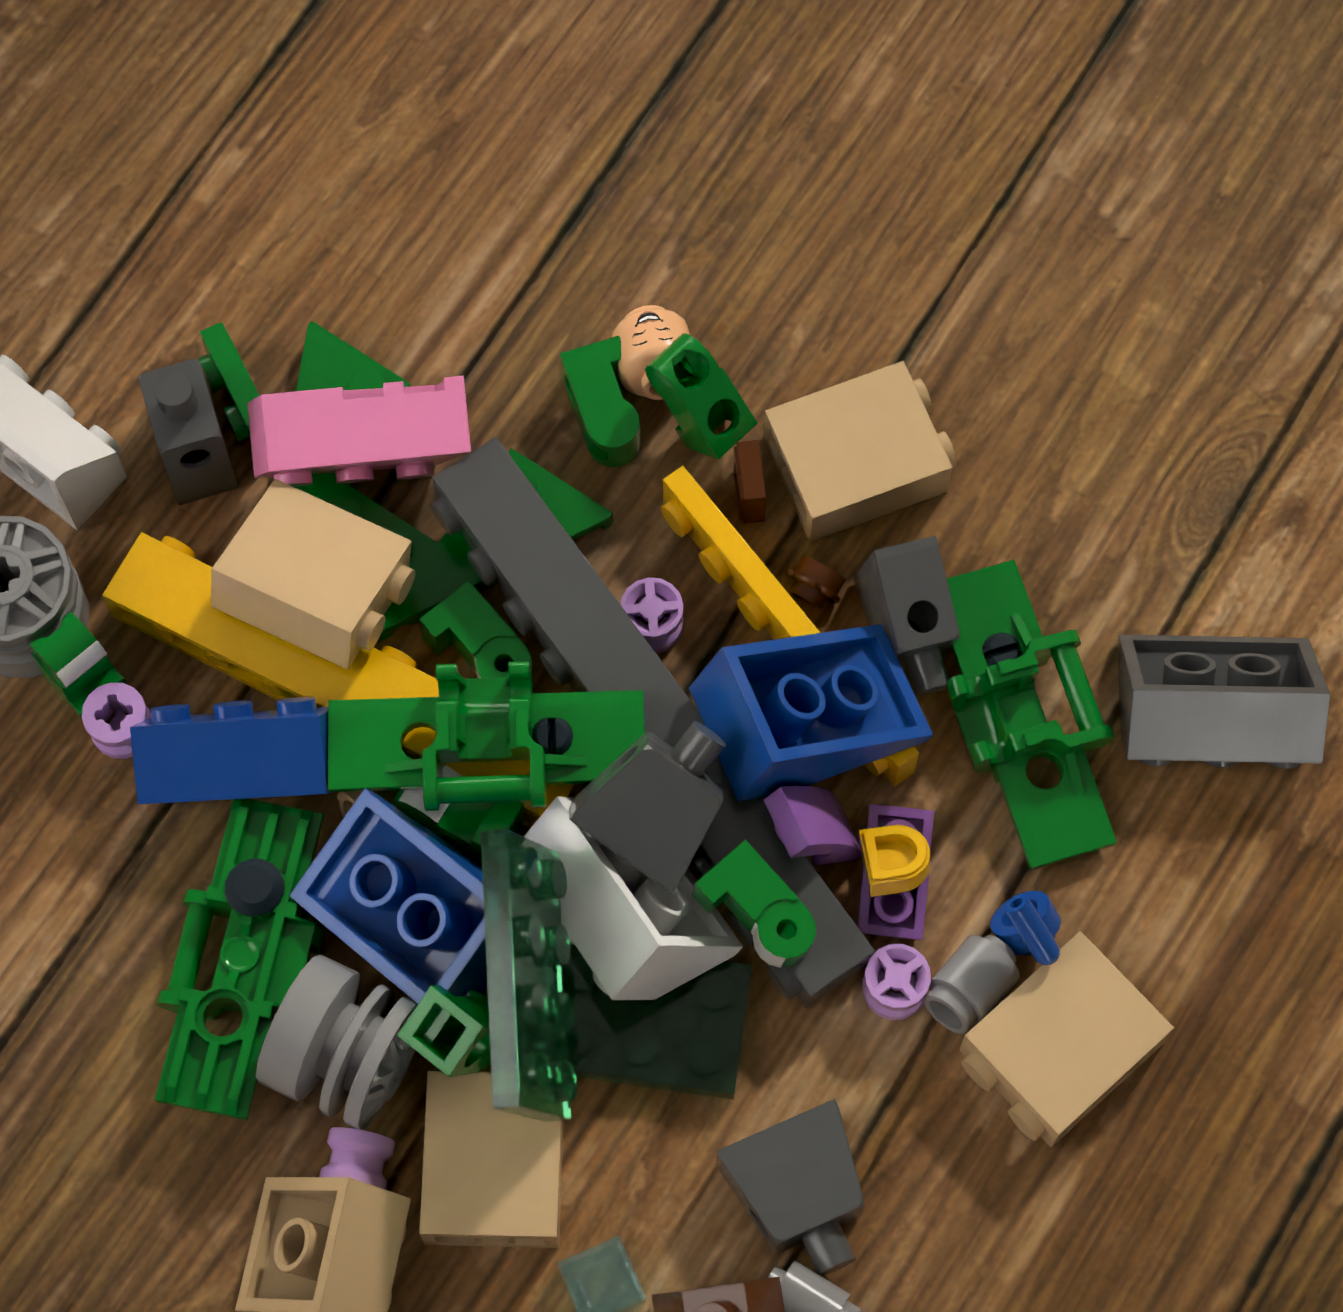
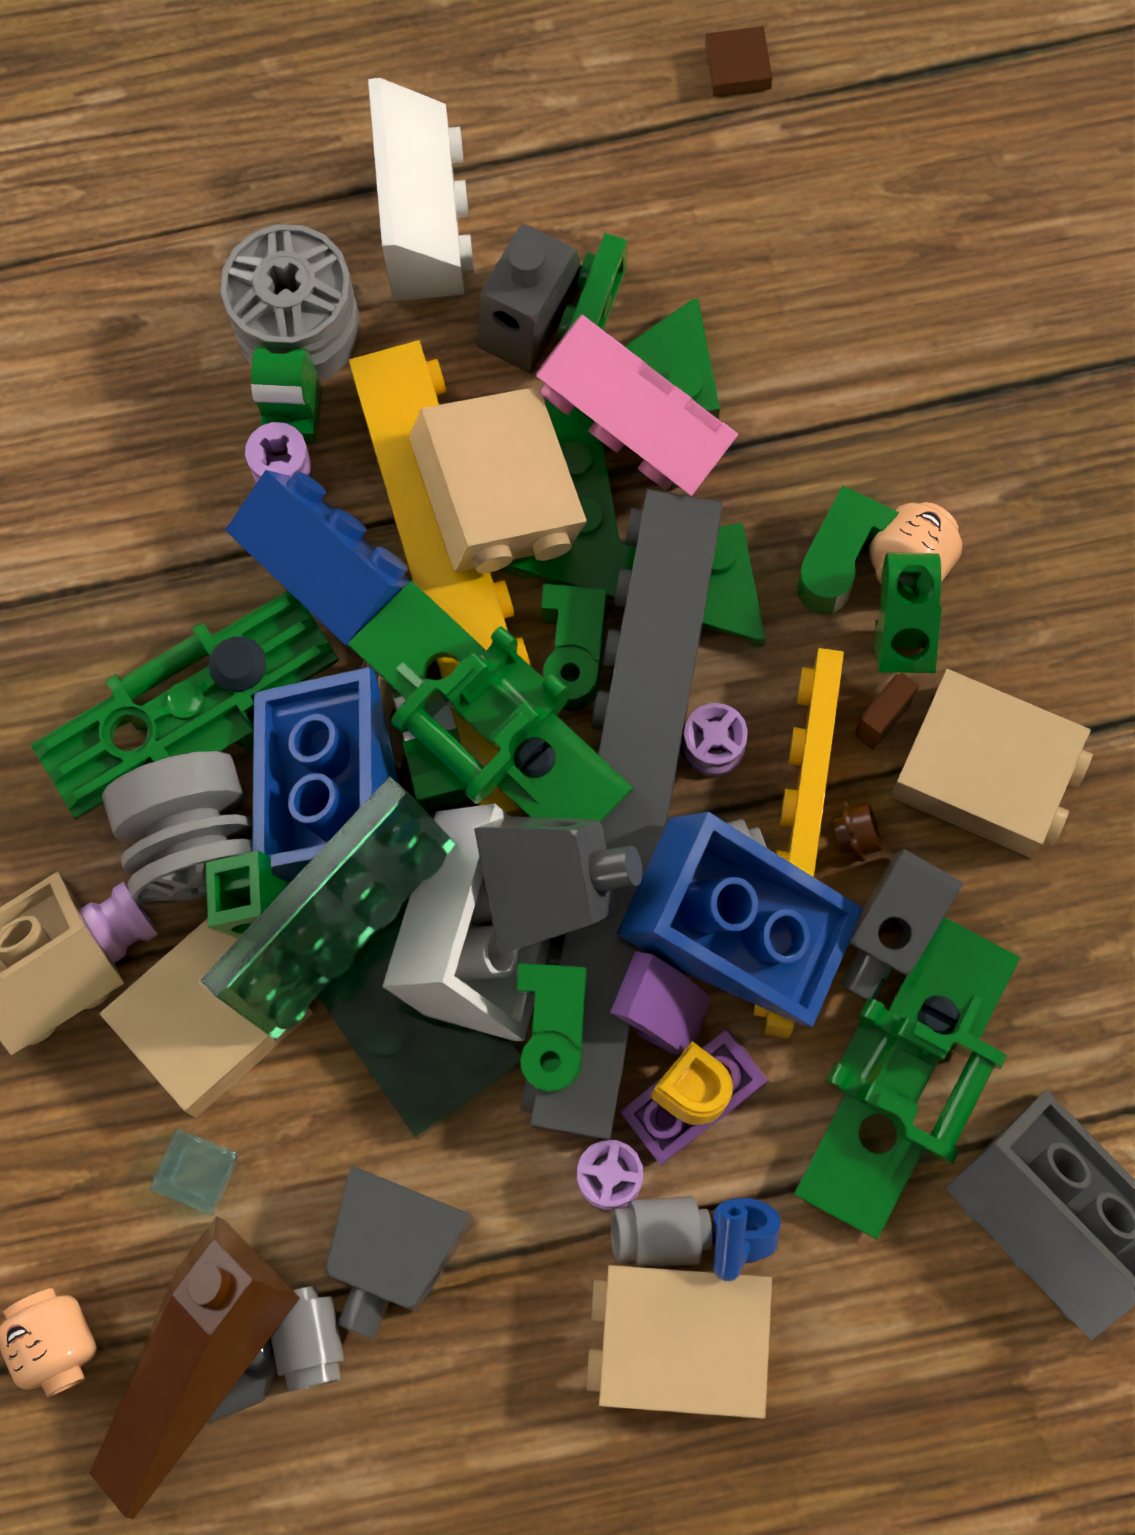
camera: 50 degrees right, 5 degrees up
none -> reddish brown tile [705,26,772,96]

